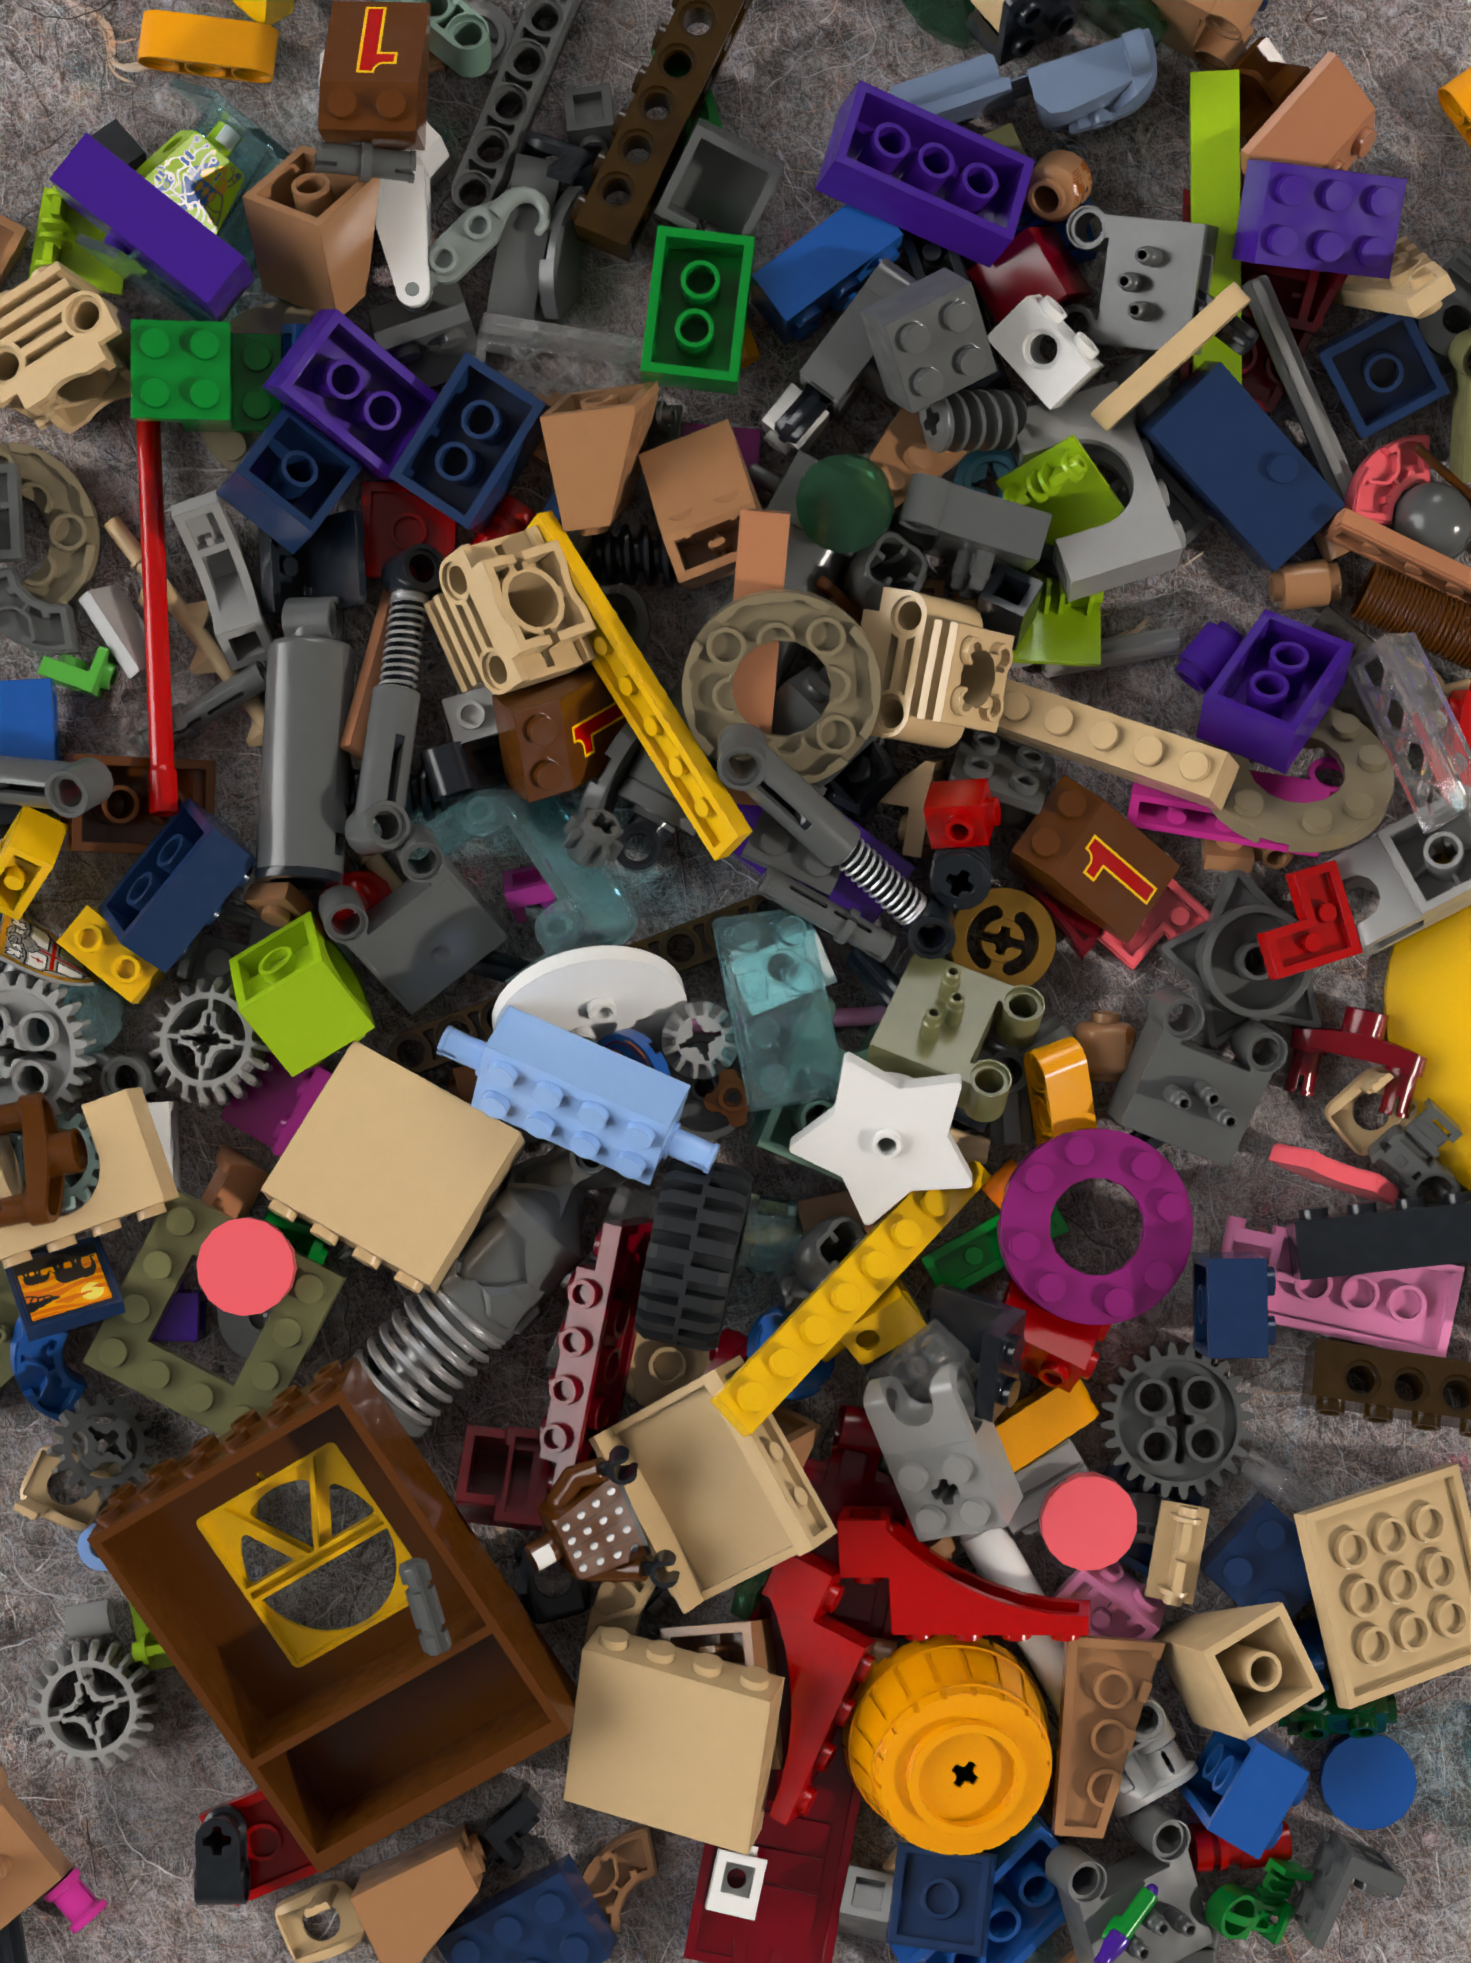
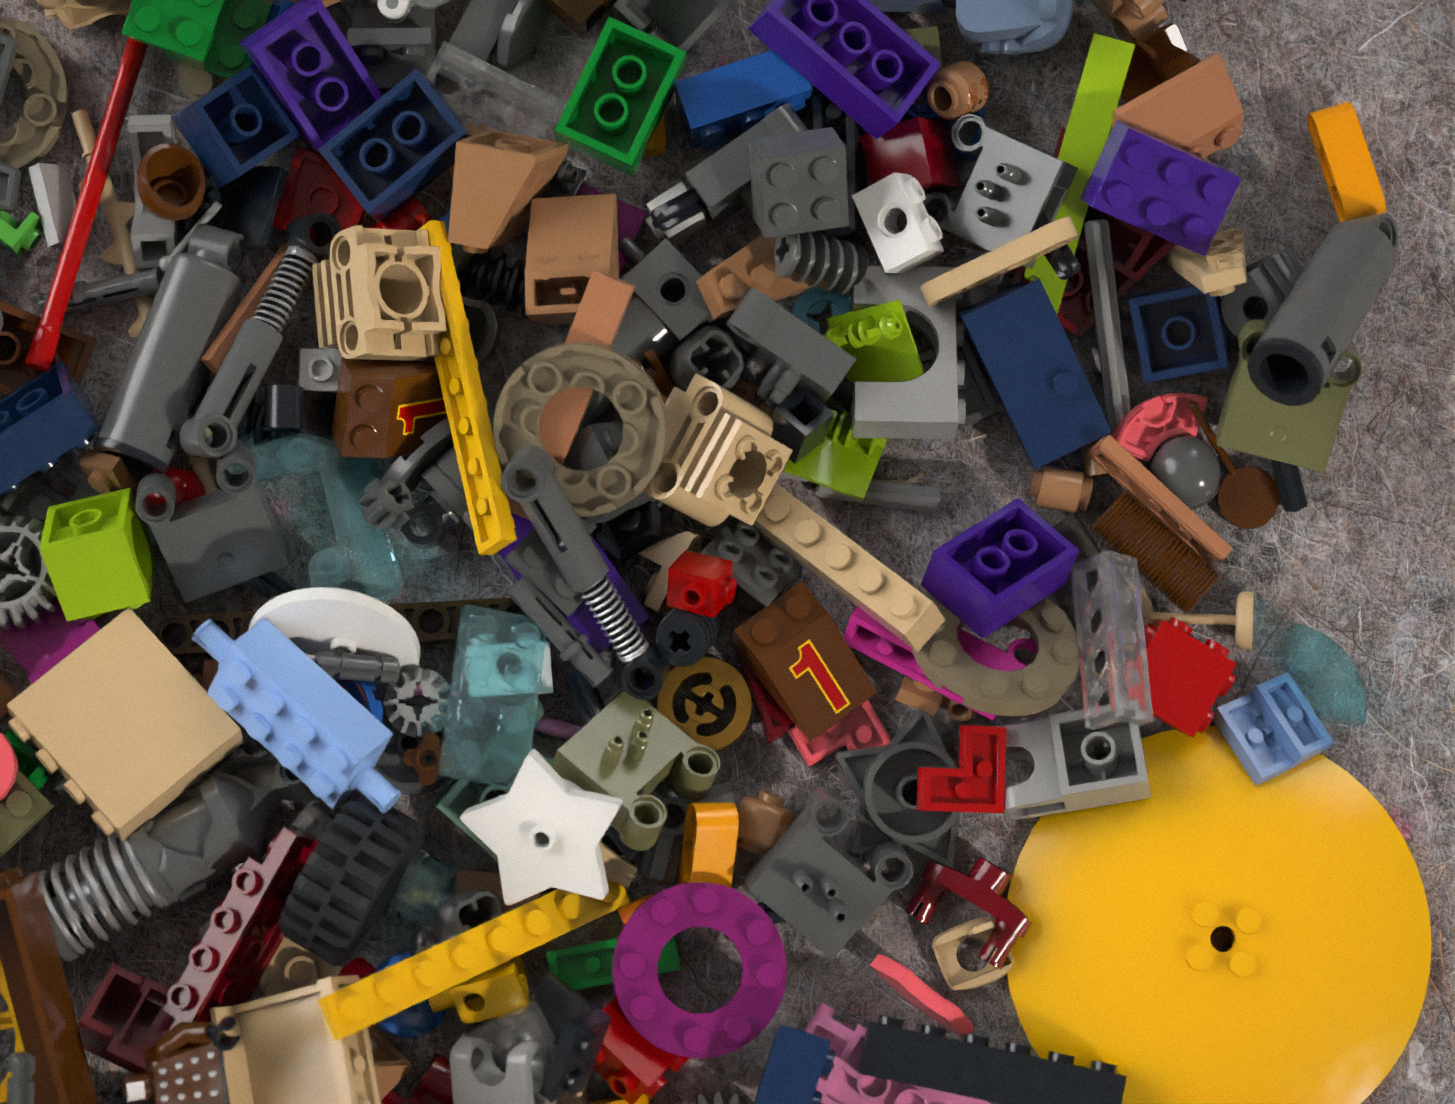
camera: 15 degrees right, 5 degrees down
dark pink tile [502,862,555,923] -> none
clear green tile [796,453,895,553] -> none
dark purple brick [1174,621,1243,694] -> none
dark grey piece [1368,1098,1463,1204] -> none
none -> reddish brown hat [136,143,205,221]
none -> light grey hinge [159,200,222,272]
none -> dark grey axle [314,651,400,683]

